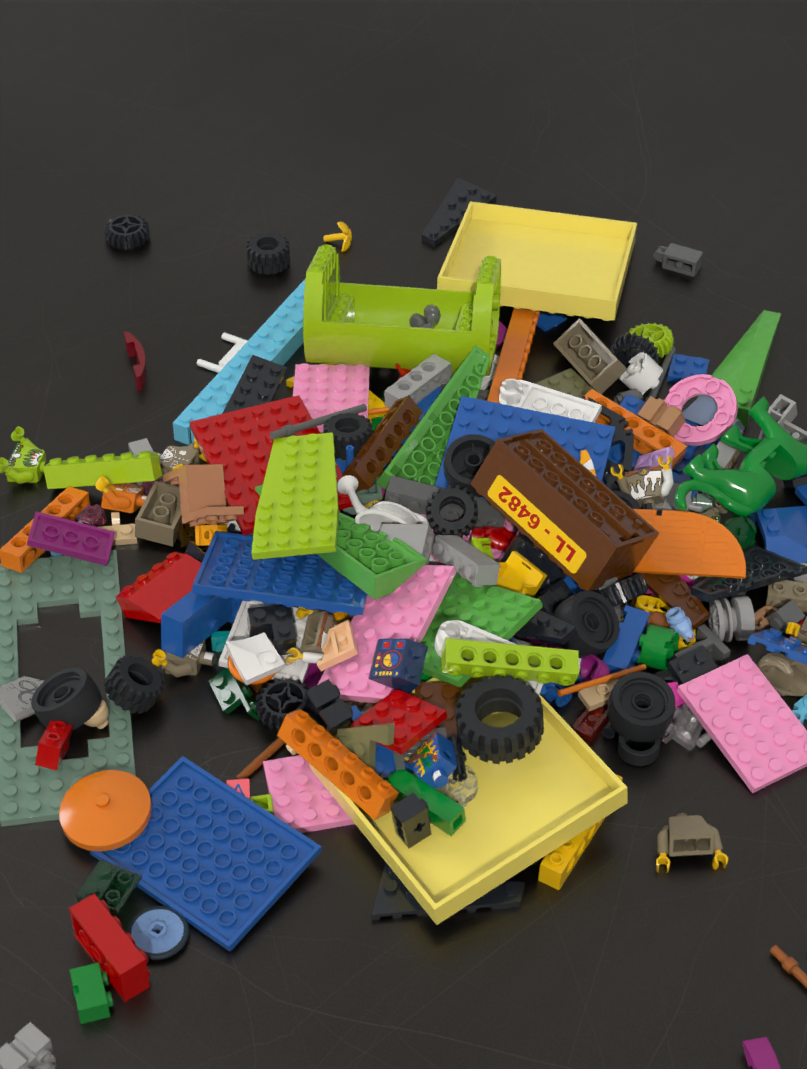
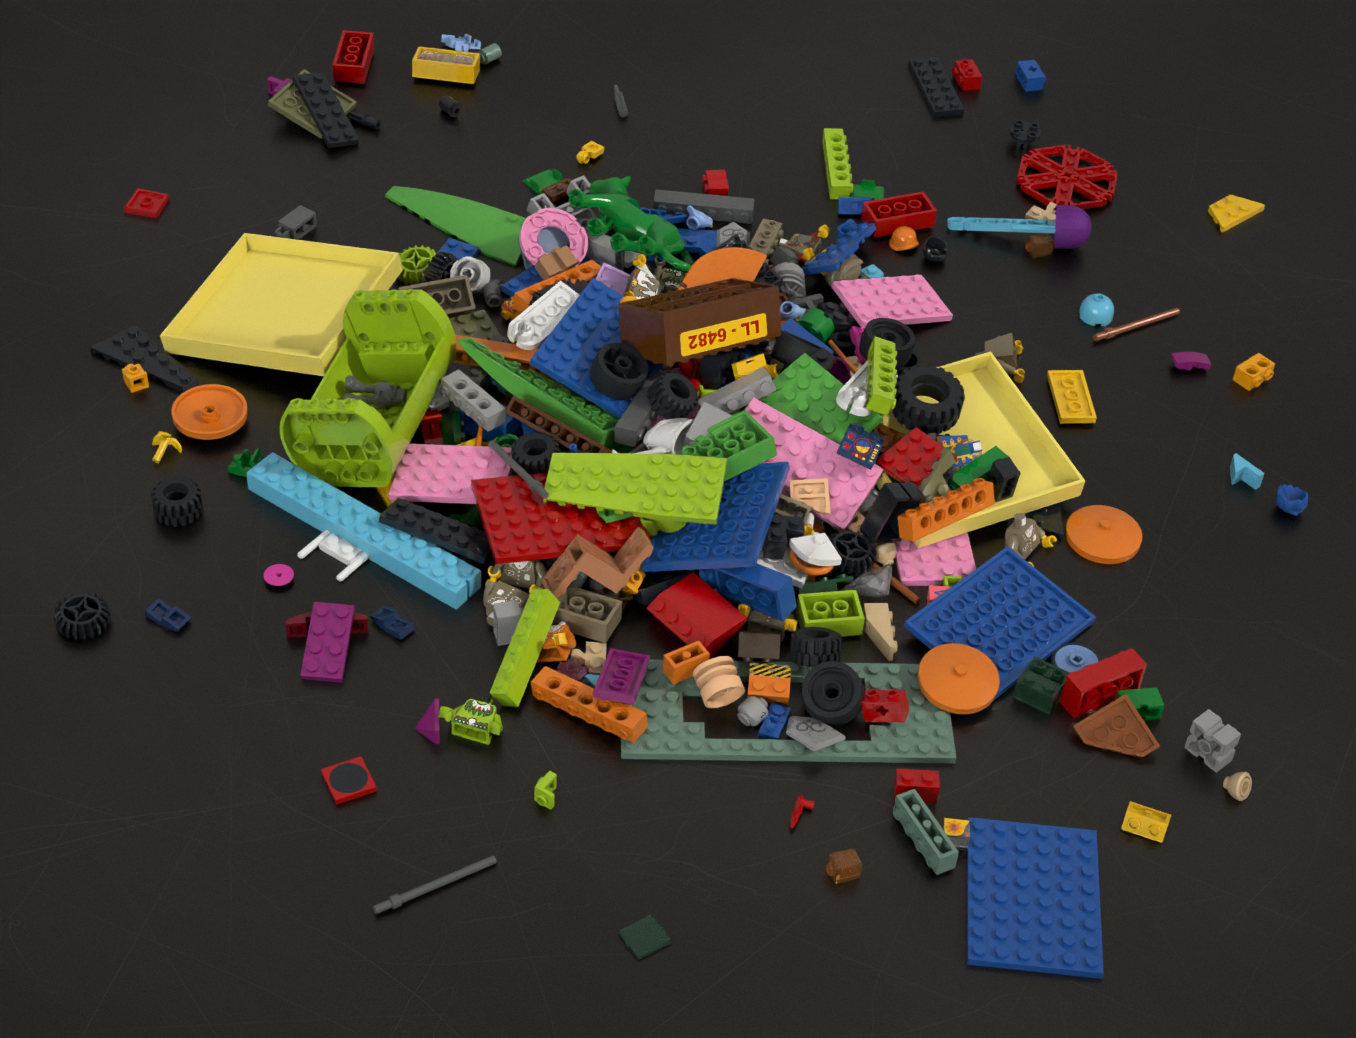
camera: 85 degrees left, 0 degrees up
none -> light orange brick [122,364,149,393]
none -> red tile [124,188,169,219]
none -> dark blue slope [145,598,191,632]
none -> orange dish [171,384,248,440]
none -> dark pink piece [264,564,294,586]
none -> magenta plate [300,602,355,683]
none -> dark blue slope [370,605,415,640]
none -> magenta slope [415,699,440,744]
none -> orange brick [663,641,710,685]
none -> light nougat wheel [693,656,745,708]
none -> dark brown brick [736,630,780,662]
none -> light grey head [737,696,768,727]
none -> orange slope [747,662,791,706]
none -> blue plate [758,702,791,740]
none -> lime brick [796,590,864,637]
none -> clear slope [841,565,892,598]
none -> tan slope [863,603,897,661]
none -> dark tan torso [1005,513,1057,567]
none -> yellow plate [1047,370,1097,424]
none -> orange dish [1065,505,1142,564]
none -> dark orange plate [1073,694,1160,758]

